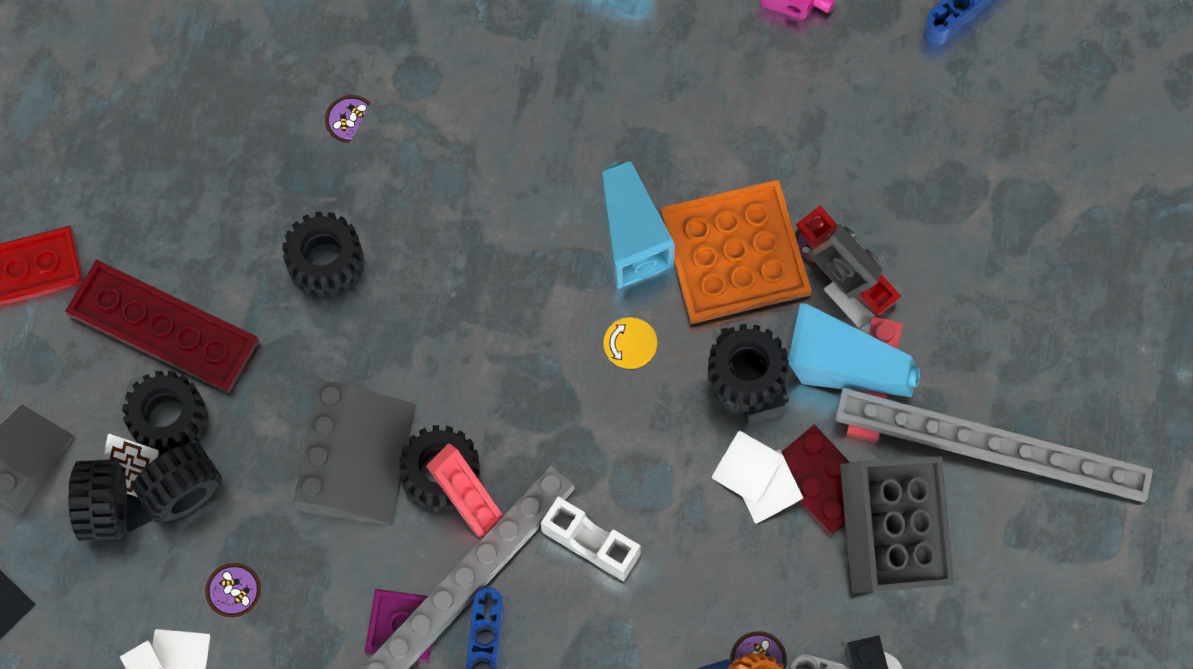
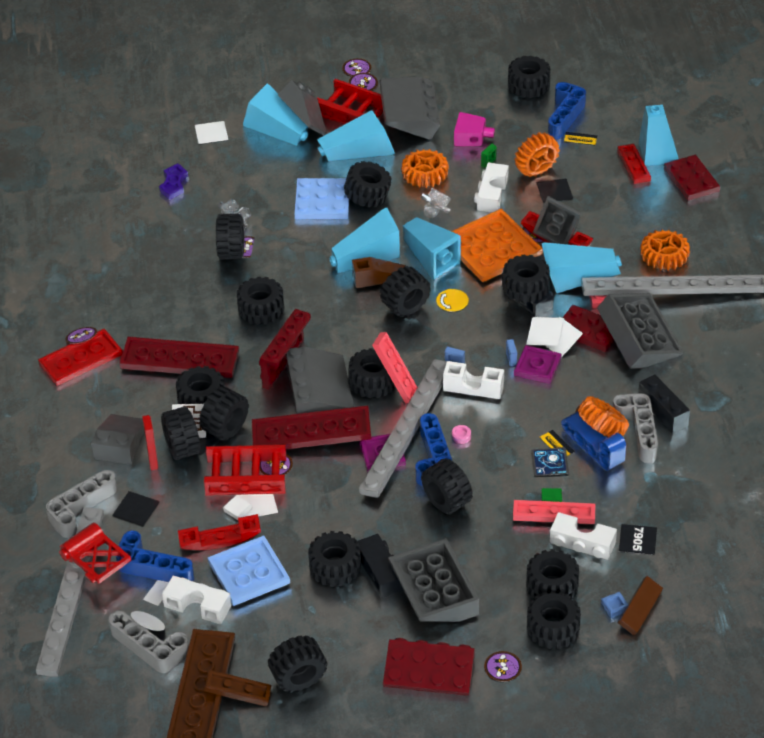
camera: 20 degrees left, 25 degrees down
none -> sticker [65,327,97,344]
none -> red tile [142,415,158,471]
none -> red fence [204,445,287,496]
none -> black tyre [216,214,244,260]
none -> clear hips [217,199,251,229]
none -> dark red plate [252,405,372,449]
none -> dark red bracket [259,309,311,390]
none -> light blue plate [294,178,349,219]
none -> medium azure slope [329,208,400,273]
none -> black tyre [344,161,392,207]
none -> reddish brown slope [352,257,406,288]
none -> black tyre [380,266,431,317]
none -> orange gear [401,148,449,189]
none -> clear hips [420,188,452,219]
none -> medium blue tile [445,346,465,364]
none -> bright pink tile [452,425,471,444]
none -> white arch [474,163,509,212]
none -> green tile [481,143,497,168]
none -> medium blue tile [506,339,517,367]
none -> orange gear [514,132,560,177]
none -> magenta tile [514,345,562,384]
none -> black sticker [537,178,573,203]
none -> sticker [564,132,598,145]
none -> red tile [617,143,651,184]
none -> medium azure slope [639,105,679,166]
none -> orange gear [640,229,690,271]
none -> dark red plate [664,154,720,201]

